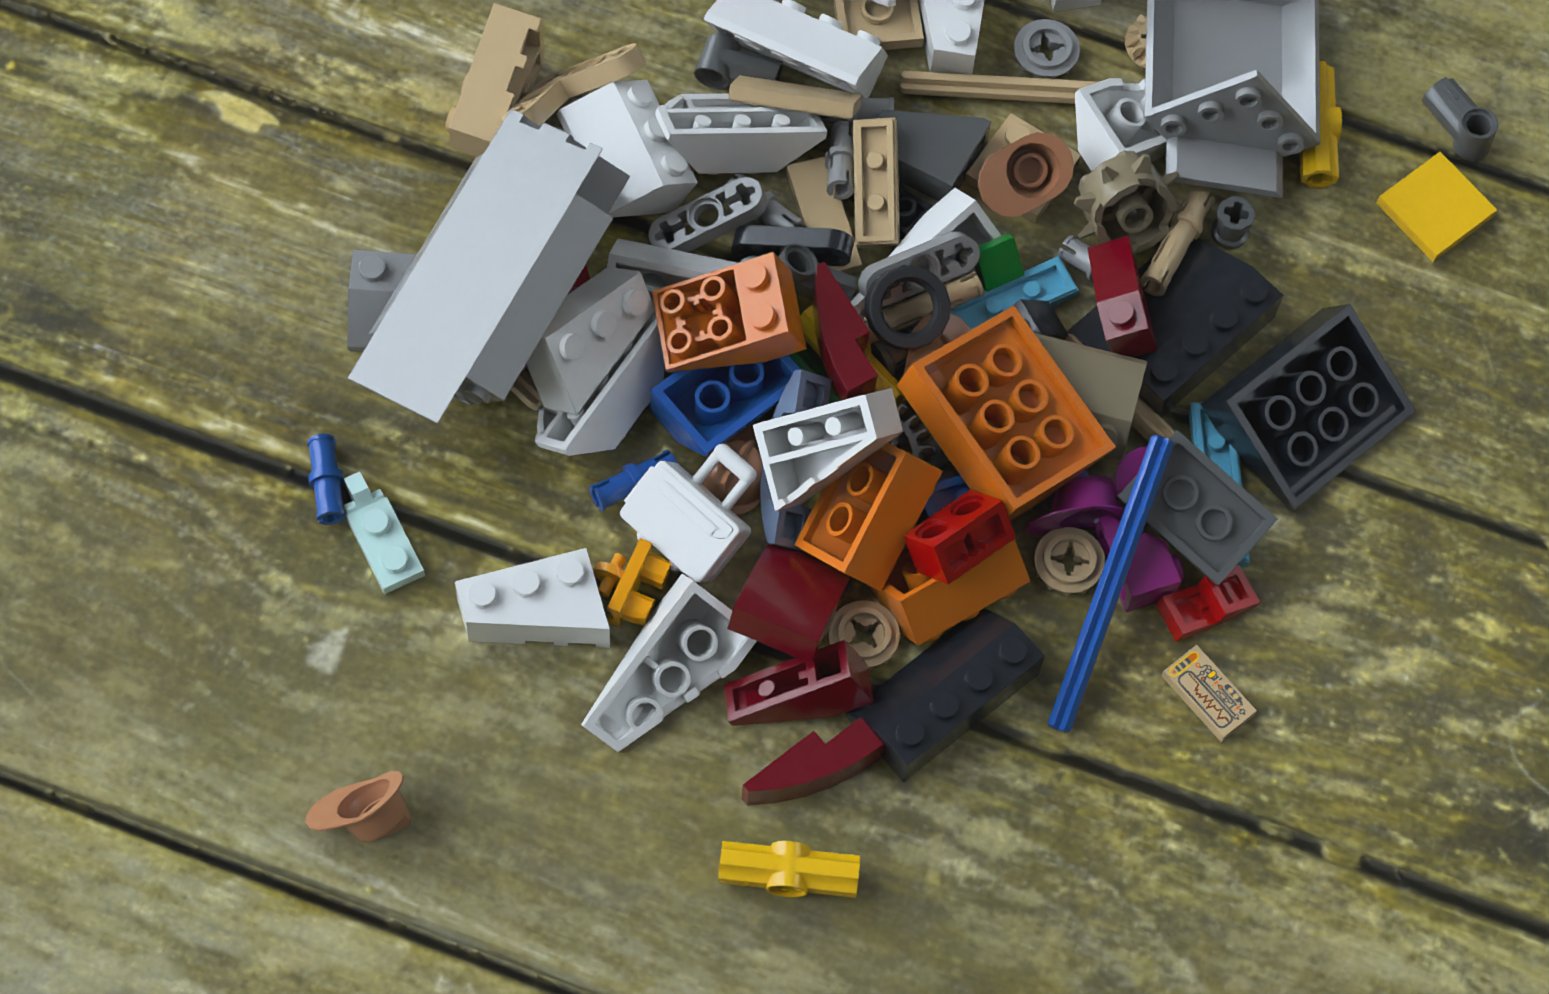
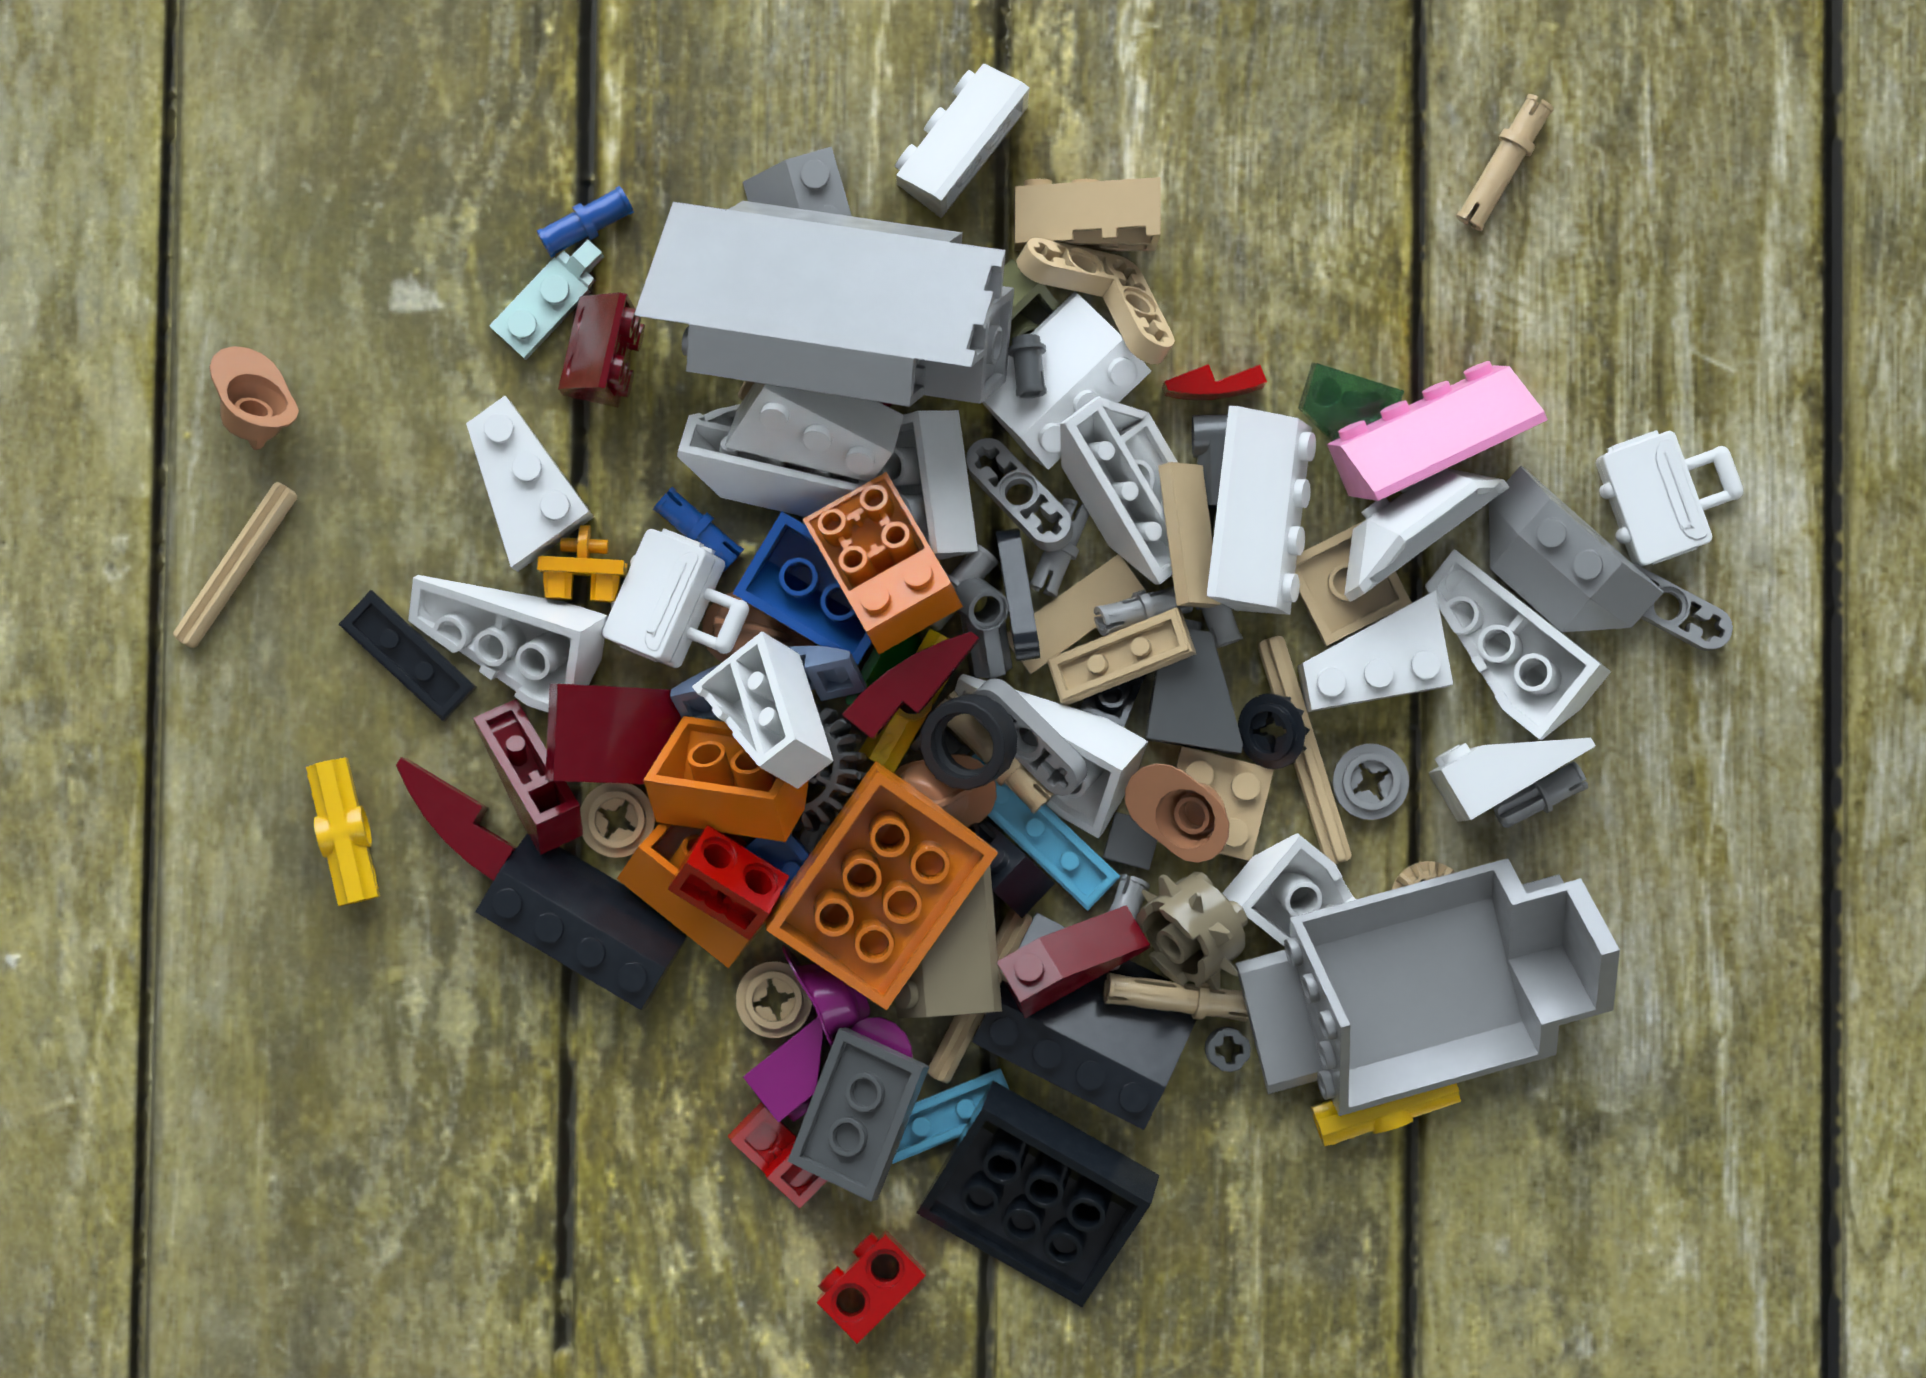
camera: 70 degrees right, 20 degrees up
green tile [975,233,1025,292] -> none
blue axle [1048,435,1174,733] -> none
tan tile [1161,645,1257,742] -> none
yellow tile [1376,152,1497,262] -> none
dark grey piece [1422,77,1498,161] -> none
none -> tan axle [173,482,297,648]
none -> black tile [338,590,477,722]
none -> dark red slope [558,292,645,408]
none -> red brick [816,1230,926,1344]
none -> white slope [895,63,1030,218]
none -> dark grey pin [1008,334,1047,398]
none -> dark grey tile [1103,812,1157,870]
none -> red slope [1162,364,1267,401]
none -> black gear [1238,692,1310,769]

